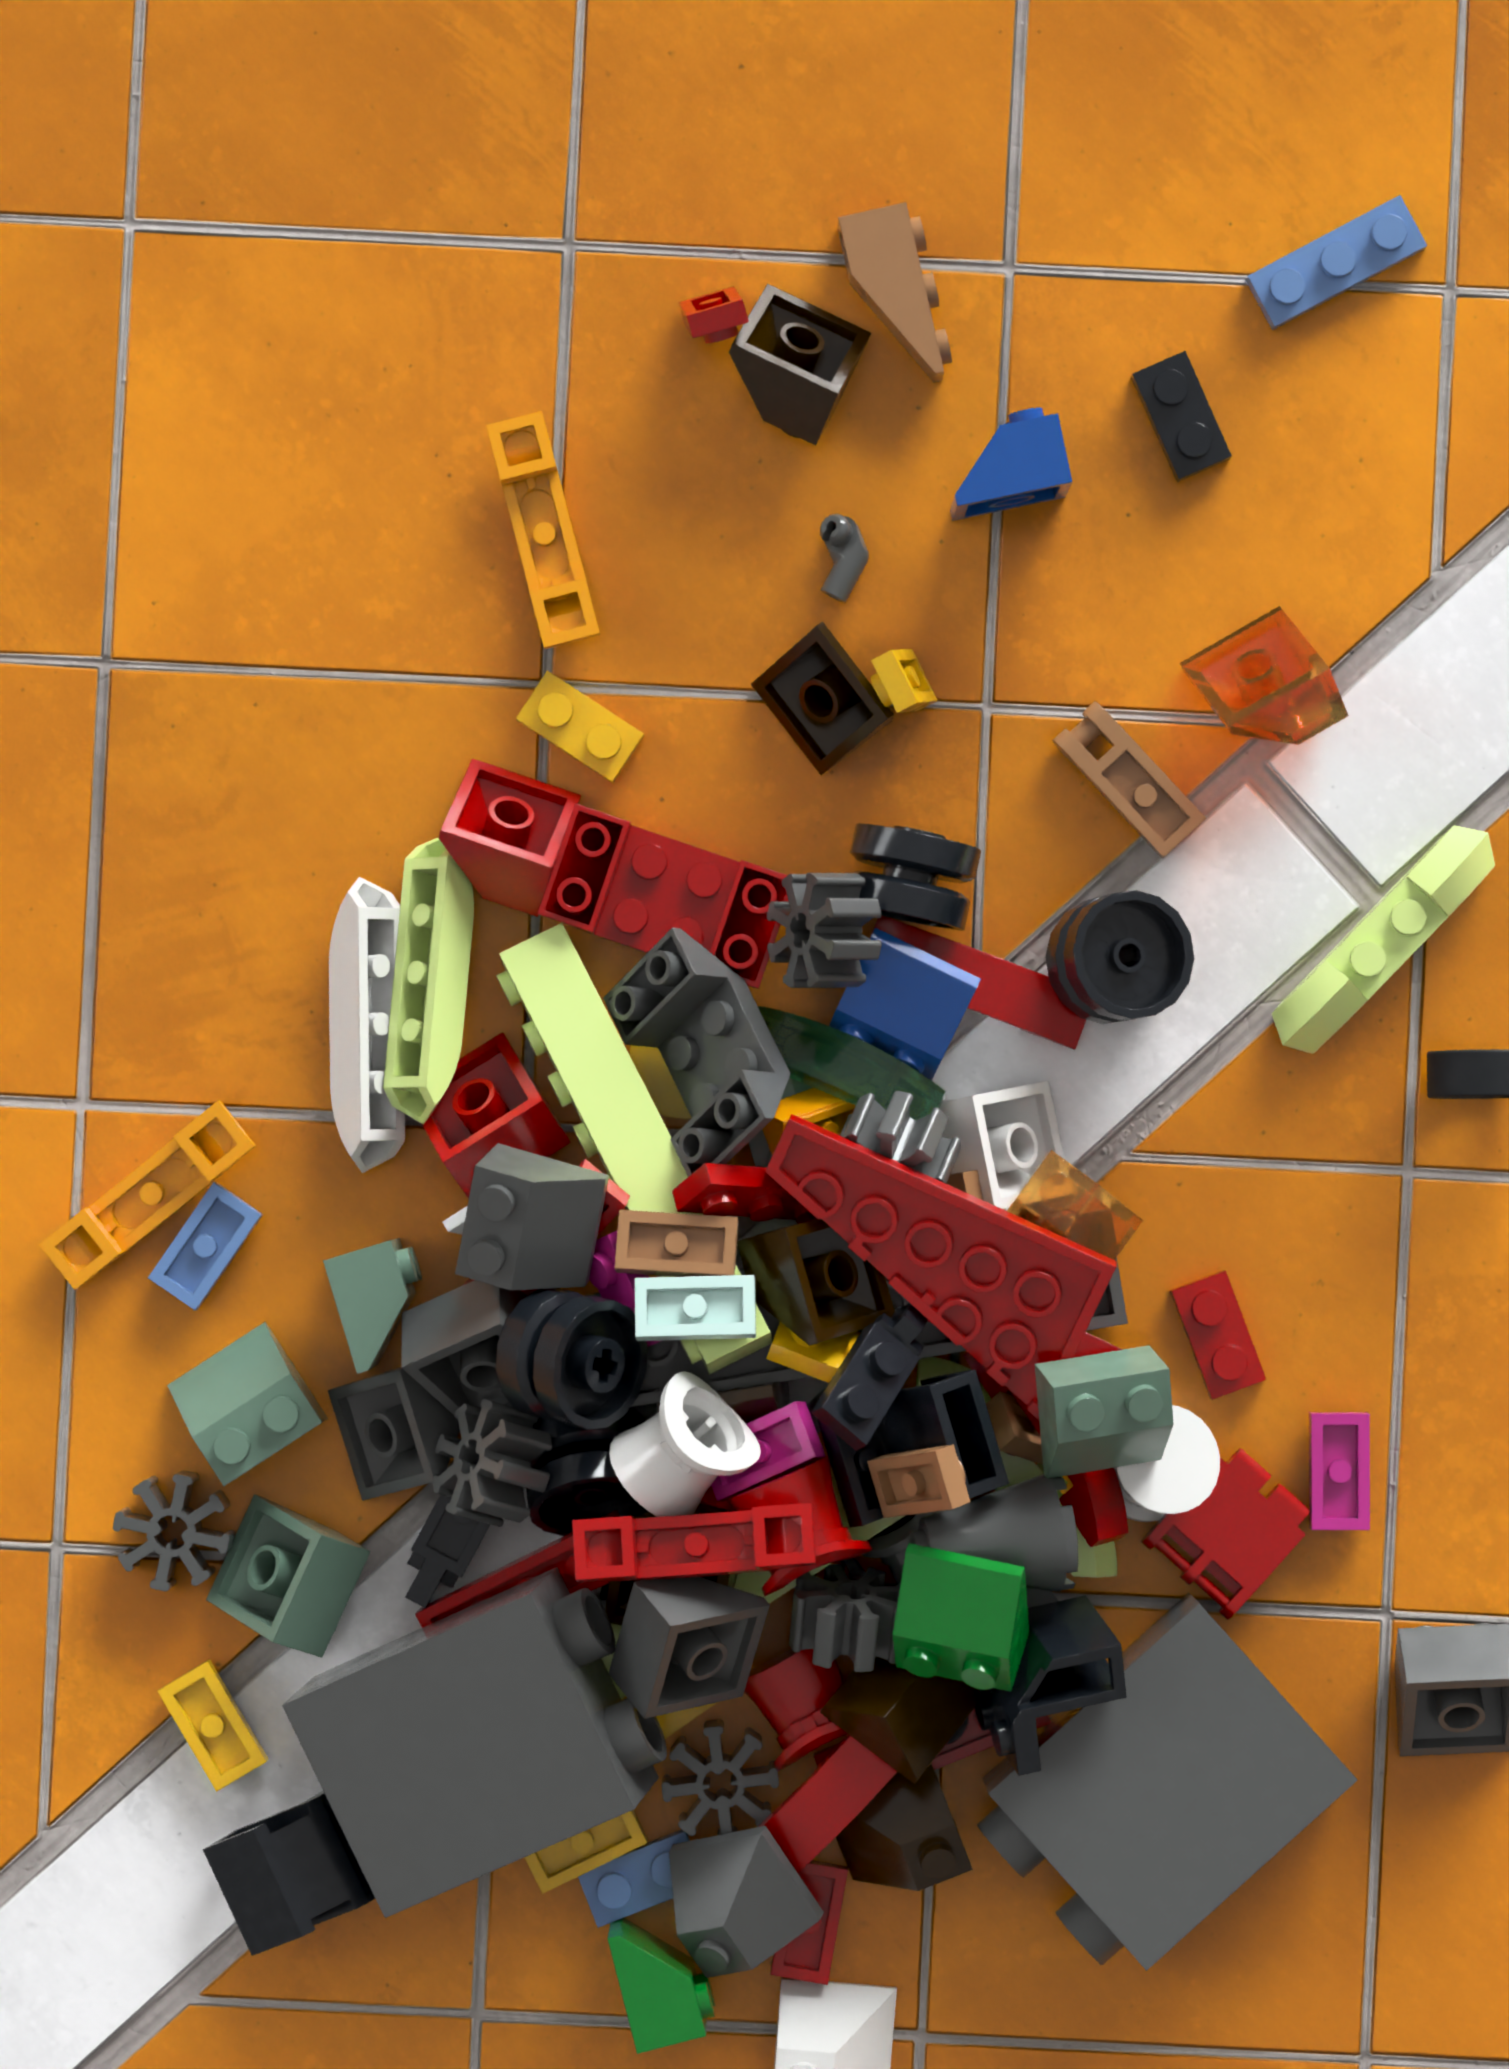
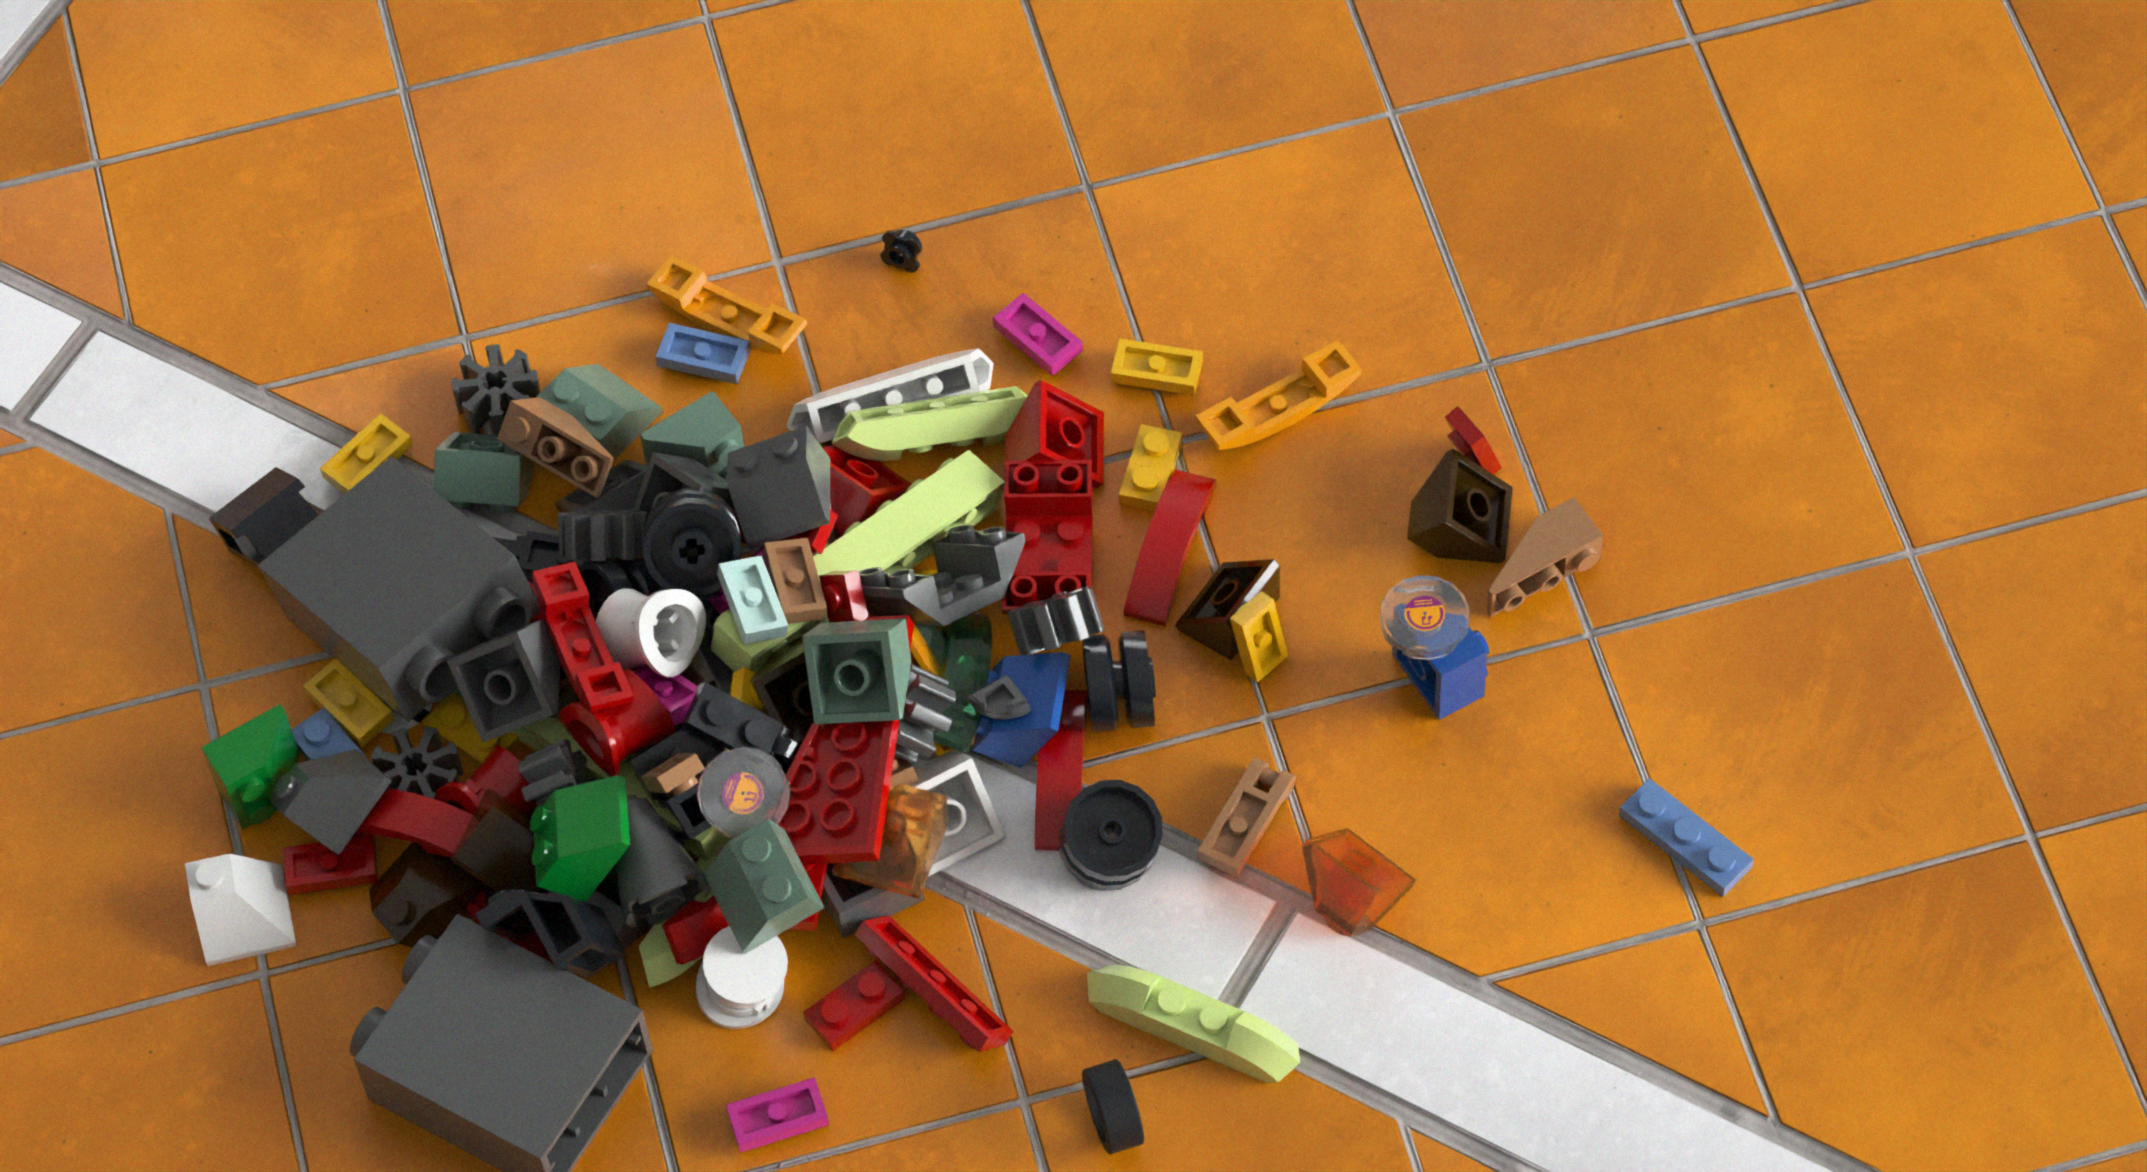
camera: 75 degrees right, 30 degrees down
dark grey arm [820,514,869,603] -> none
black plate [1131,351,1232,482] -> none
red plate [1141,1448,1310,1620] -> none
none -> medium nougat slope [497,397,614,498]
none -> clear tile [697,747,790,838]
none -> sand green slope [802,618,911,724]
none -> red plate [855,915,1014,1052]
none -> black plate [880,229,922,273]
none -> dark grey tile [968,675,1031,719]
none -> dark pink plate [993,293,1083,376]
none -> yellow plate [1111,338,1203,396]
none -> red slope [1123,469,1216,626]
none -> clear tile [1380,575,1470,660]

